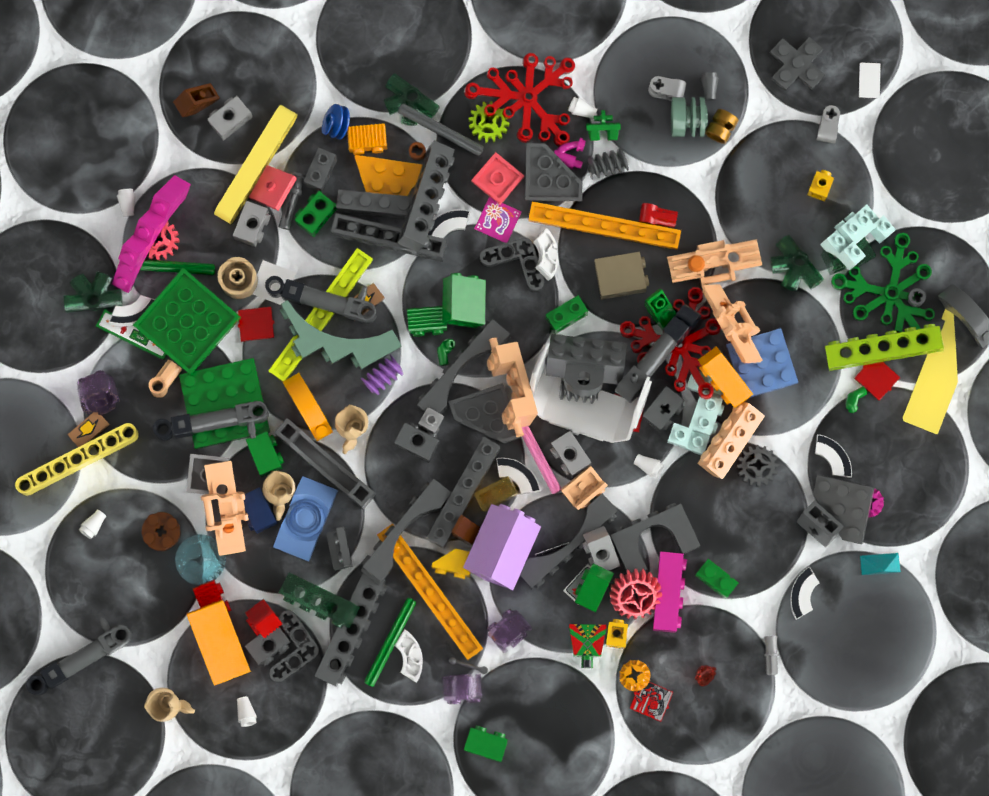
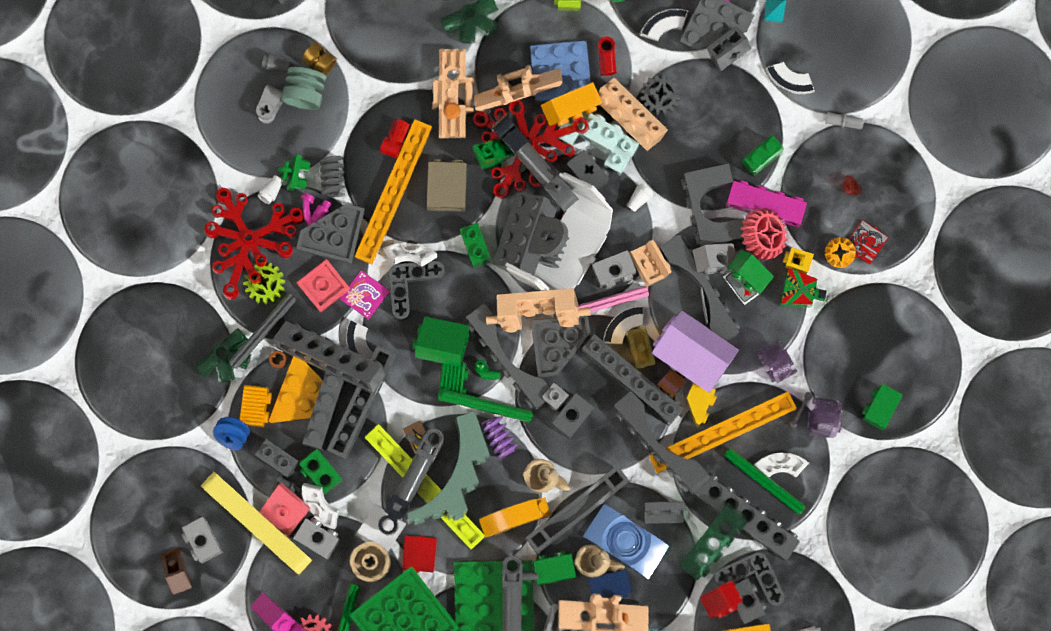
camera: 80 degrees left, 0 degrees up
none -> white tile [302,483,339,529]
none -> green axle [440,389,533,422]
none -> red piece [598,36,617,76]

